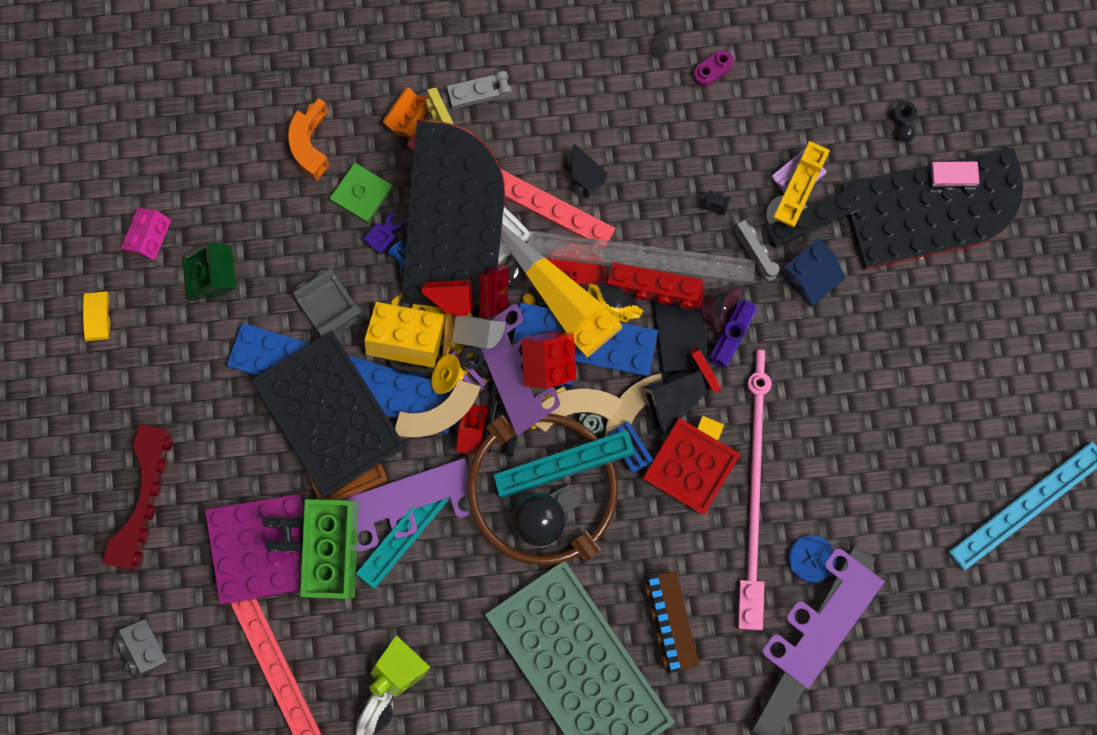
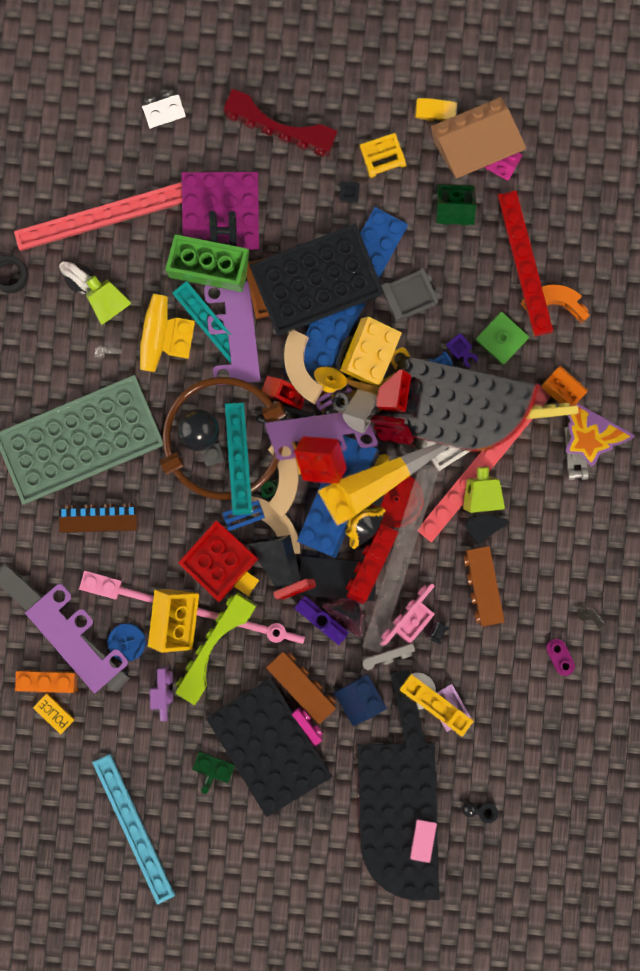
camera: 105 degrees right, 10 degrees up
none -> orange brick [15,670,78,693]
none -> yellow tile [33,693,75,734]
none -> clear hand [94,346,122,359]
none -> yellow plate [140,294,195,372]
none -> yellow slope [148,589,199,652]
none -> medium lavender plate [150,667,174,721]
none -> lime arch [175,593,257,705]
none -> dark green plate [192,751,235,794]
none -> black plate [206,677,333,817]
none -> dark orange brick [266,651,336,725]
none -> dark pink bracket [292,707,323,745]
none -> black plate [340,182,360,204]
none -> yellow plate [359,133,406,178]
none -> bright pink bracket [380,584,435,646]
none -> medium nougat slope [431,97,526,178]
none -> lime torso [463,467,505,513]
none -> dark orange brick [463,546,505,627]
none -> red plate [498,190,553,337]
none -> sticker [566,403,635,466]

